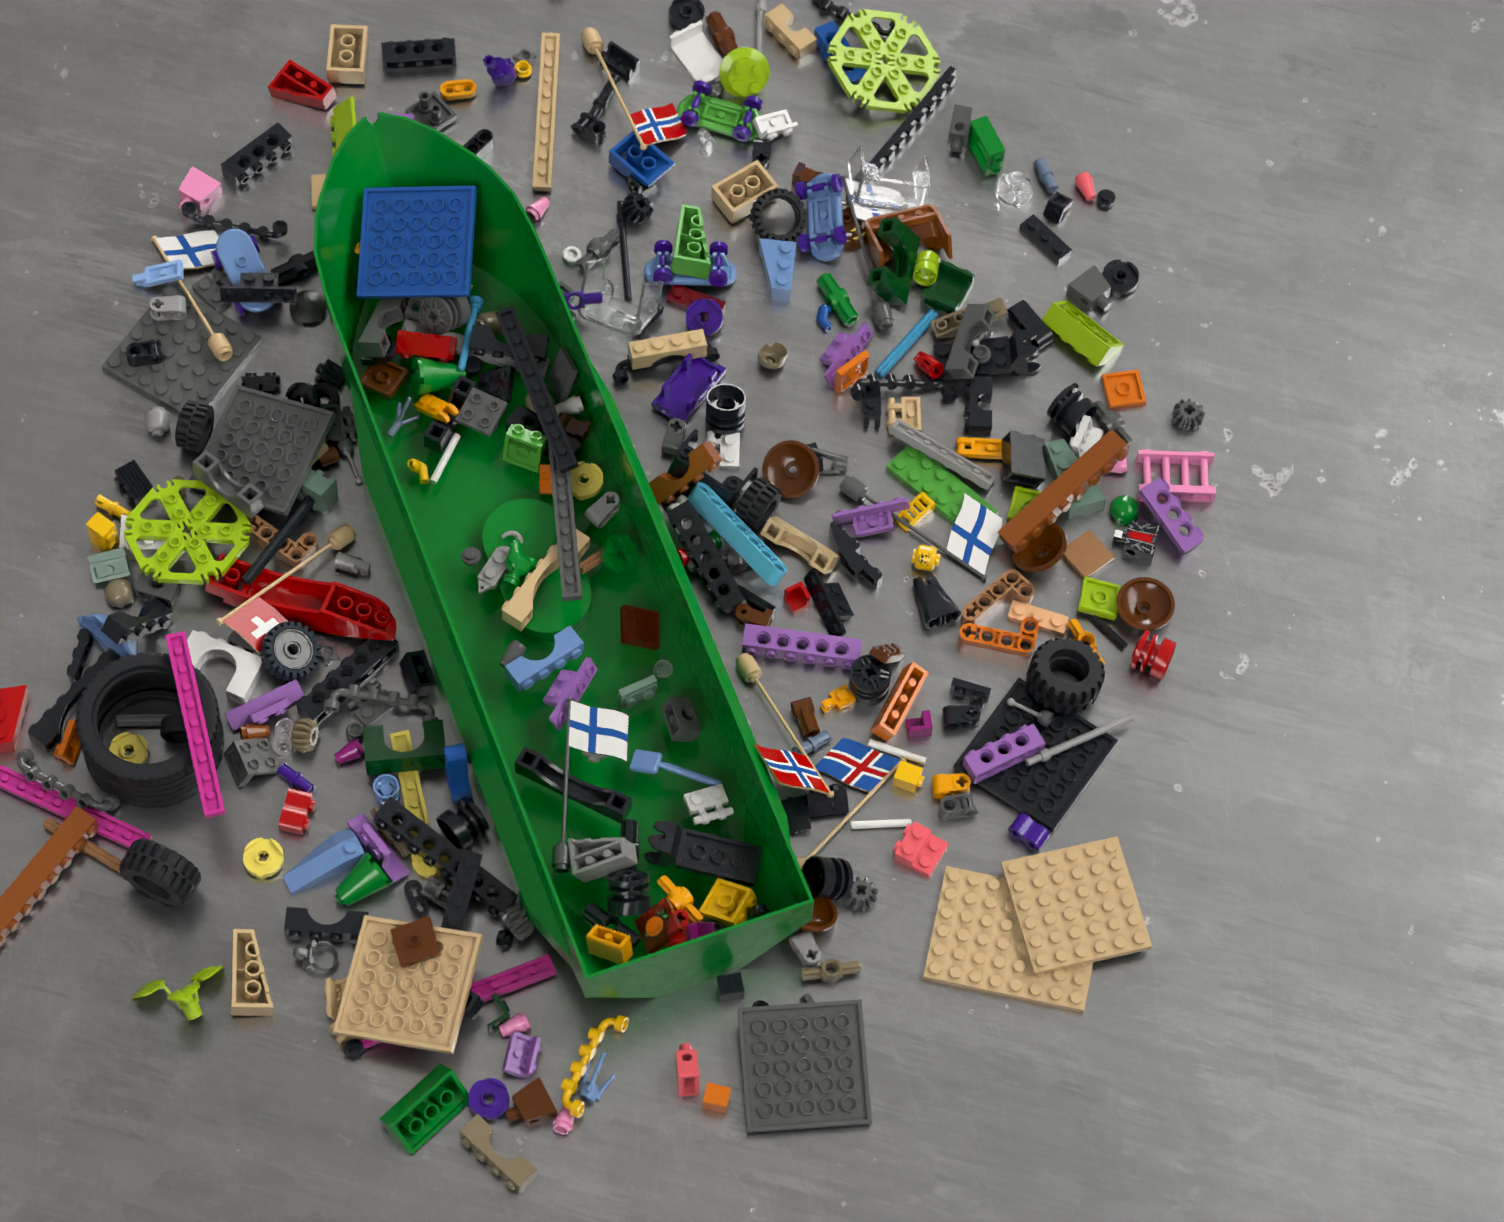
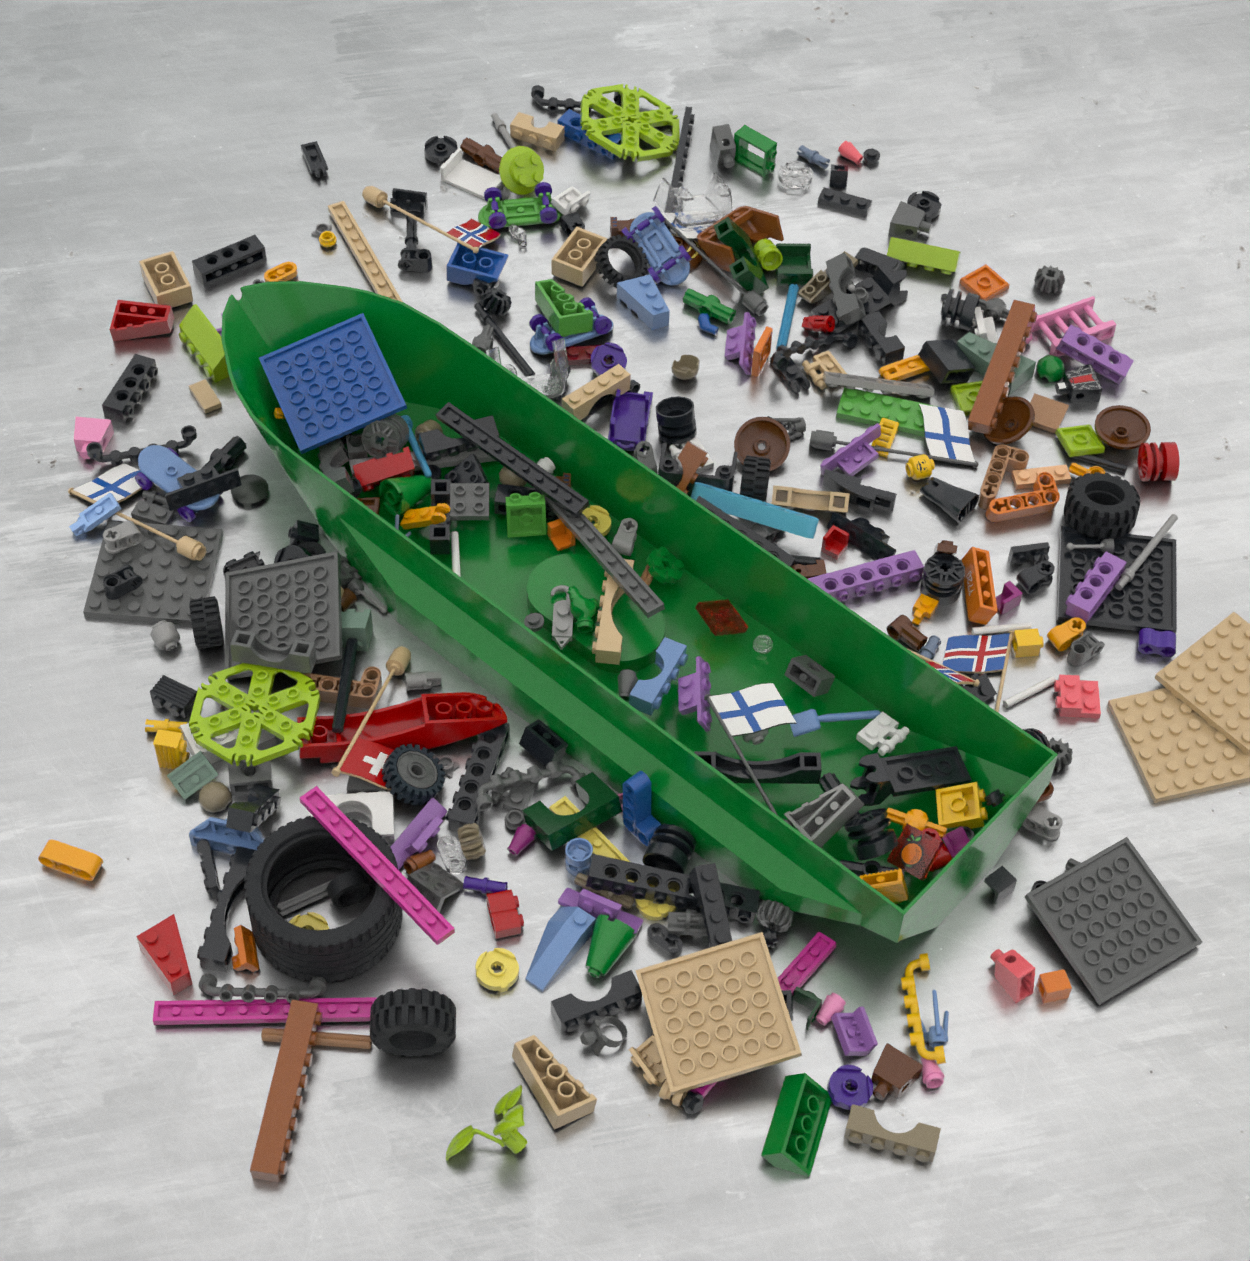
camera: 25 degrees left, 10 degrees down
reddish brown plate [390,916,441,969] -> none
dark purple piece [483,55,517,87] -> none
dark grey plate [548,348,578,402] -> none
sand green plate [617,675,657,709] -> none
dark tan axle [801,958,861,983] -> none

